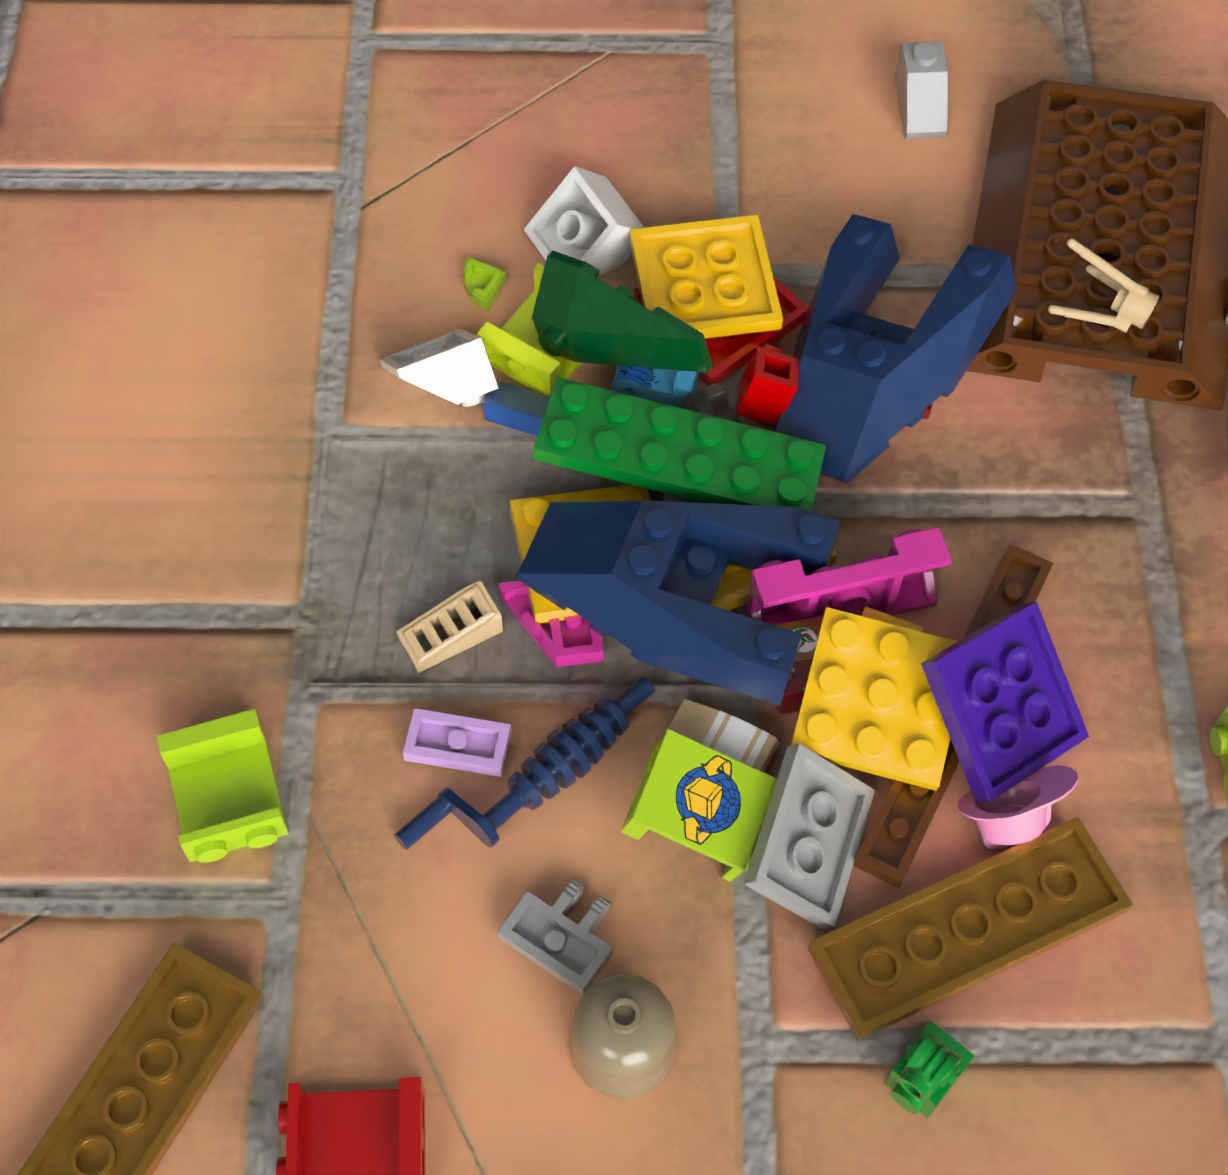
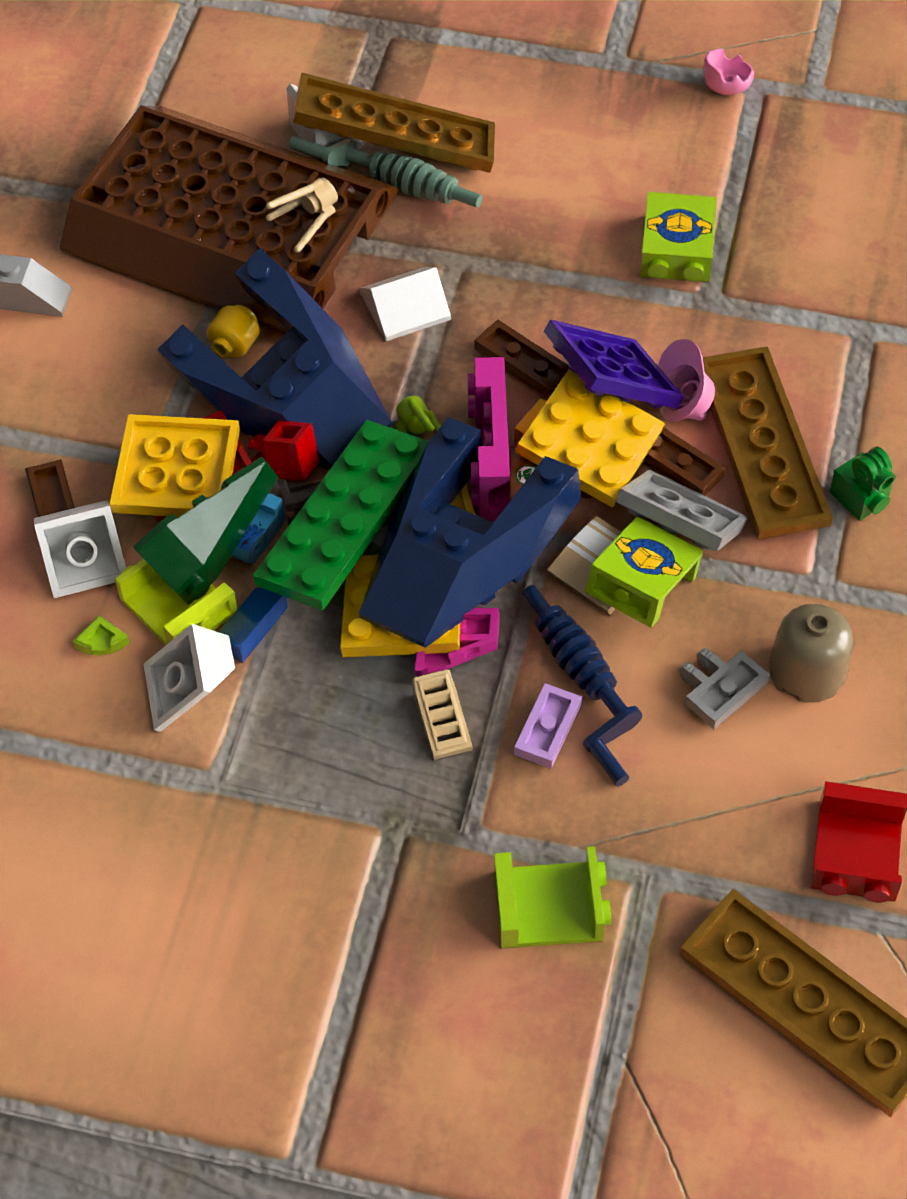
camera: 75 degrees left, 5 degrees down
none -> reddish brown tile [25,459,75,517]
none -> yellow head [206,305,260,358]
none -> white slope [359,267,451,341]
none -> lime plant [395,396,442,434]

